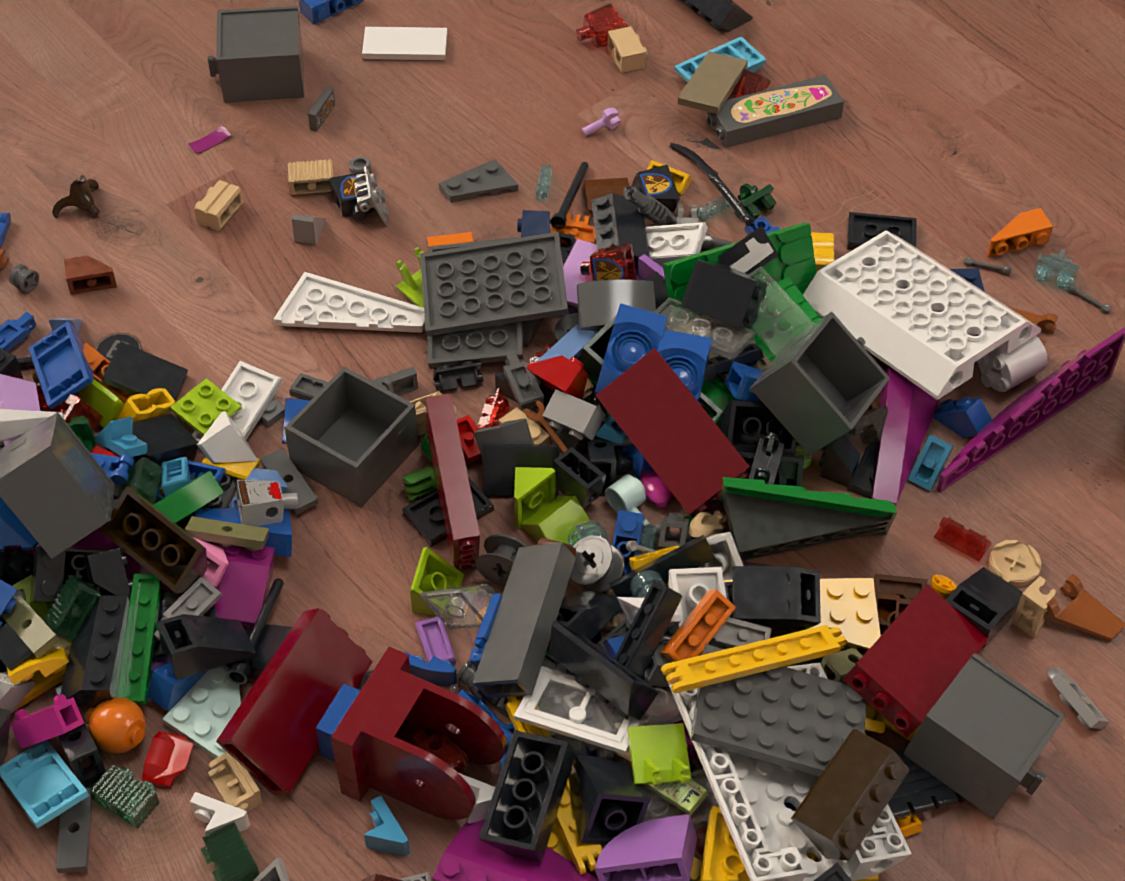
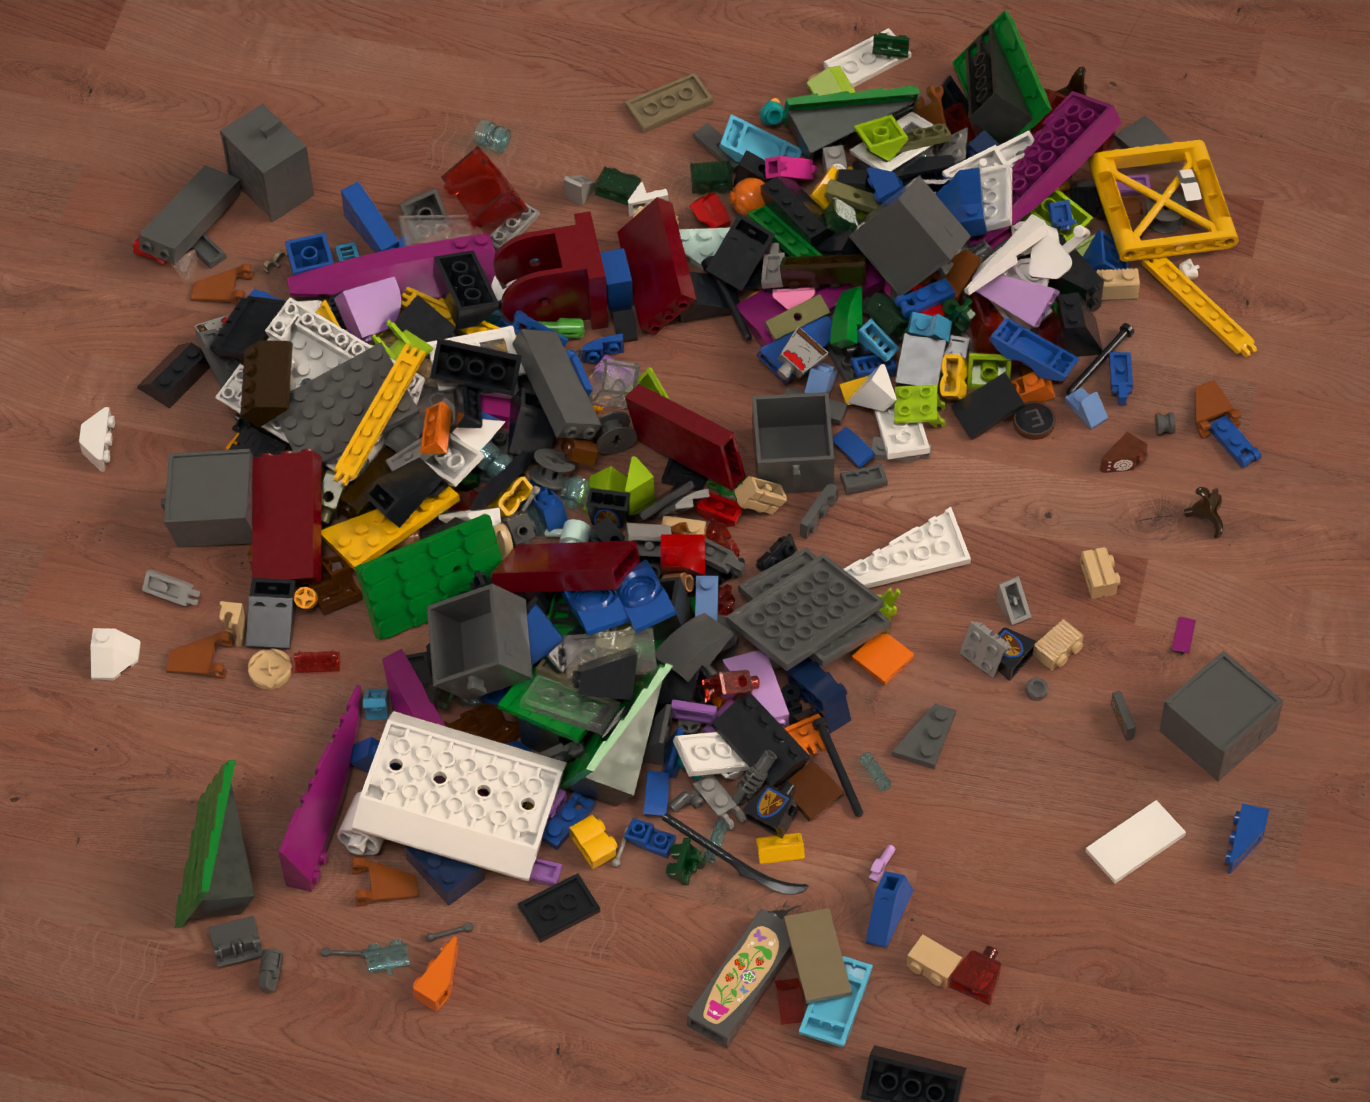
camera: 145 degrees right, 5 degrees up
none -> blue slope [865,871,914,948]

